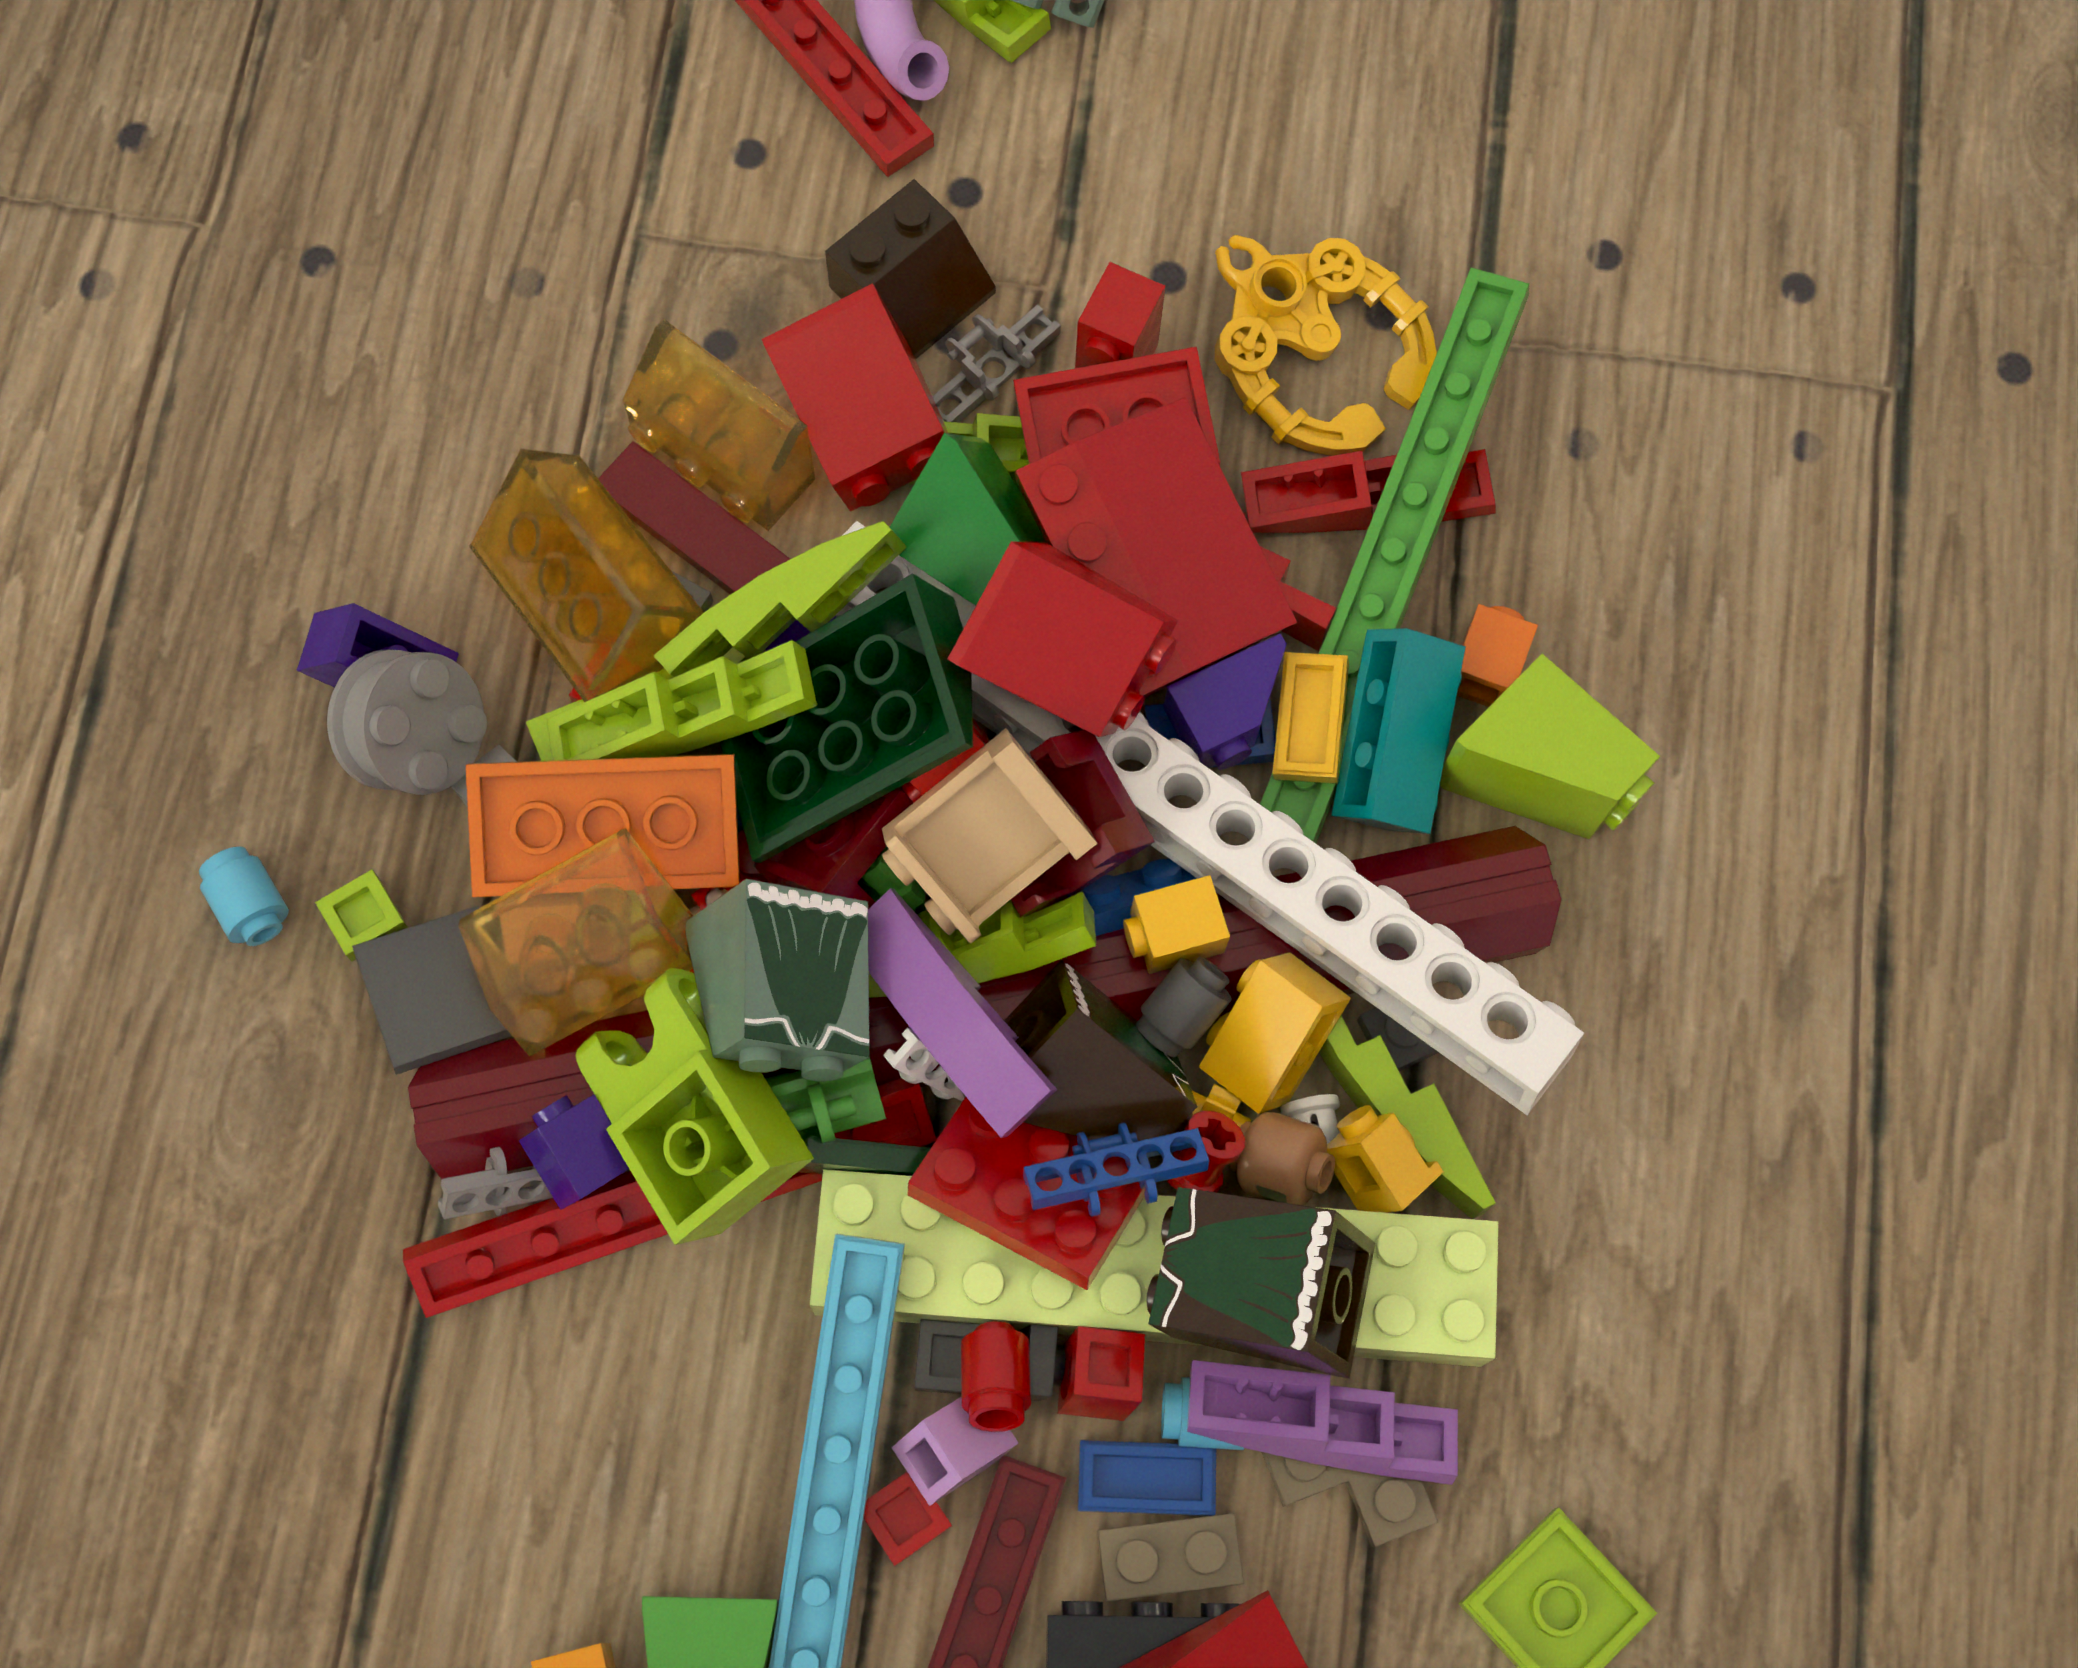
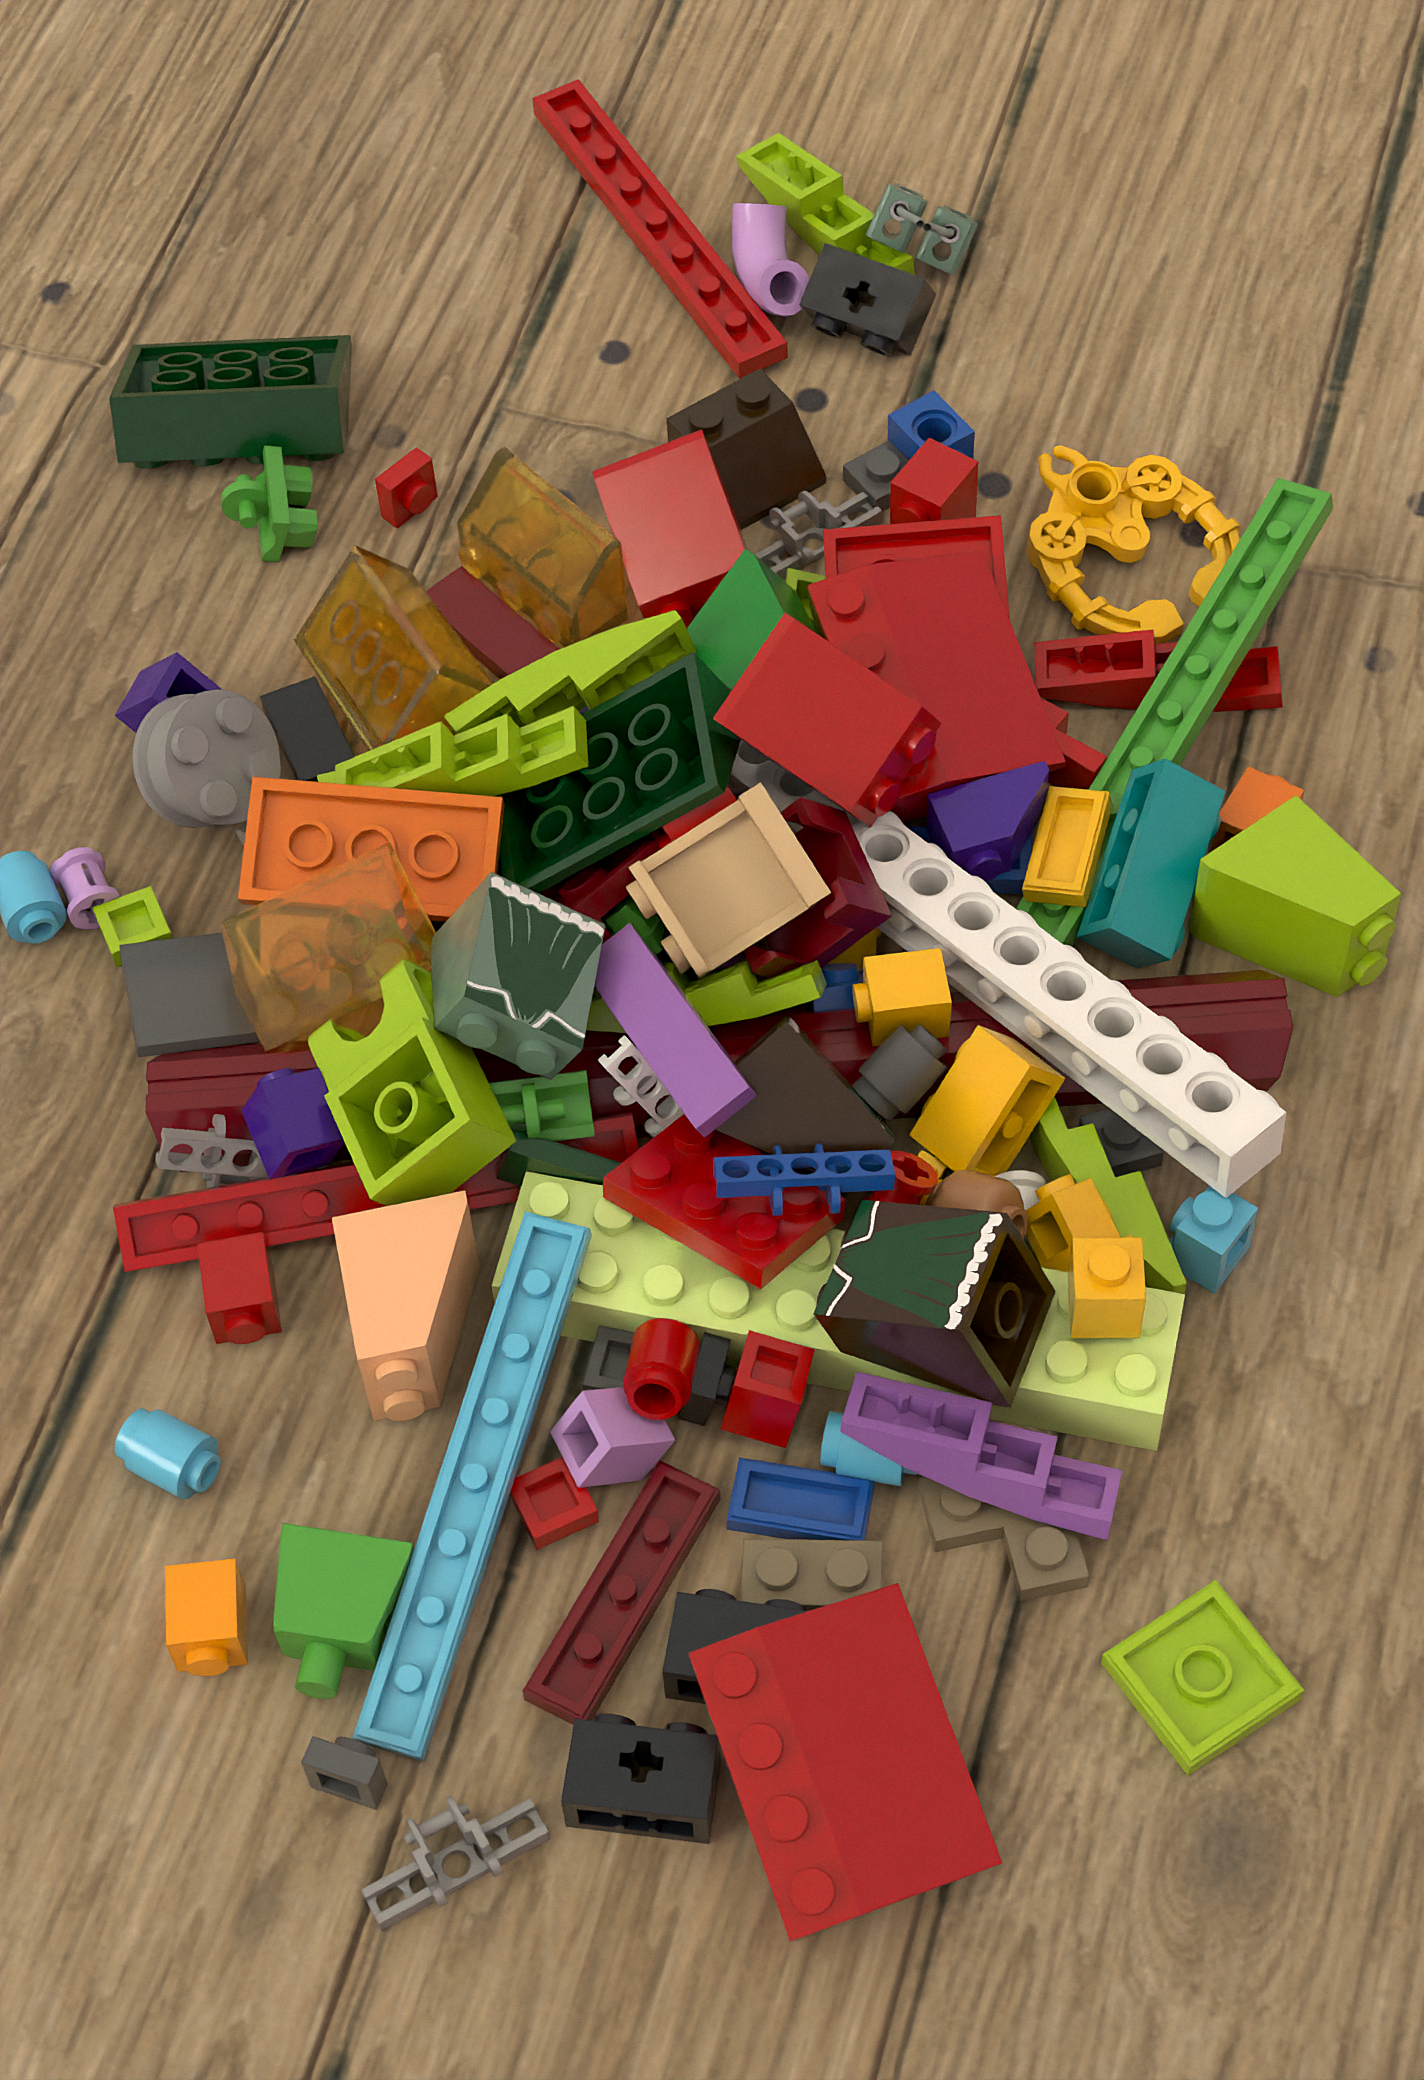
camera: 15 degrees right, 15 degrees down
none -> lavender bush [50,847,121,930]
none -> dark green slope [109,335,352,469]
none -> medium azure brick [115,1408,221,1499]
none -> red brick [197,1232,282,1344]
none -> bright green hips [221,445,318,562]
none -> black tile [260,676,354,782]
none -> light nougat slope [332,1190,480,1421]
none -> red plate [375,447,438,529]
none -> black brick [799,243,936,357]
none -> dark grey plate [843,440,909,512]
none -> blue brick [888,390,975,460]
none -> yellow brick [1068,1237,1146,1338]
none -> medium azure brick [1169,1186,1259,1294]

